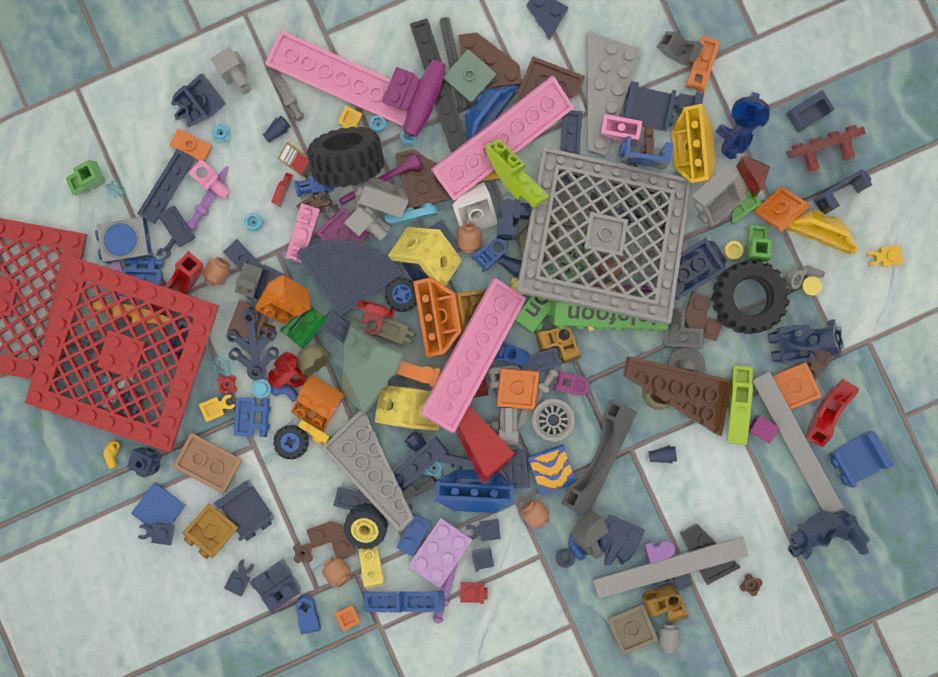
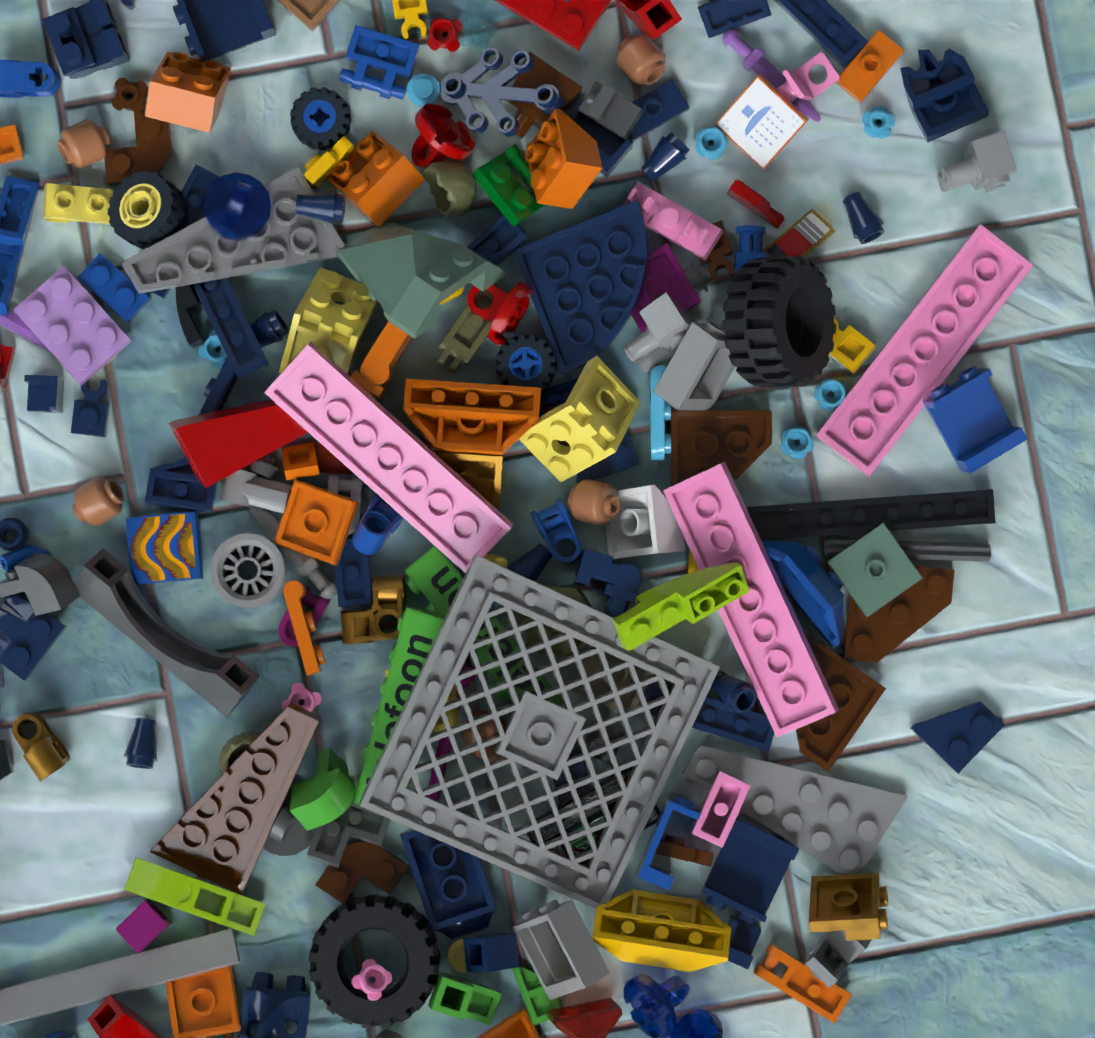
camera: 105 degrees right, 0 degrees up
flat silver sword [265,60,304,121] -> none
blue arm [271,383,299,402] -> none
magenta piece [339,153,422,205] -> none
magenta plate [382,60,446,137] -> none
blue wedge [435,470,514,513] -> none
none -> pearl gold piece [12,713,71,781]
none -> slope [145,52,231,133]
none -> clear blue tile [203,172,271,241]
none -> orange plate [281,442,320,481]
none -> bright pink plate [282,682,322,712]
none -> orange plate [283,580,326,675]
none -> bright green brick [290,747,357,831]
none -> dark blue cone [296,191,346,224]
none -> bright pink plate [352,959,392,1001]
none -> dark blue brick [463,933,519,973]
none -> dark blue cone [641,132,690,182]
none -> dark blue cone [711,671,756,713]
none -> white tile [715,74,809,170]
none -> pearl gold plate [809,873,888,941]
none -> blue panel [923,366,1027,473]

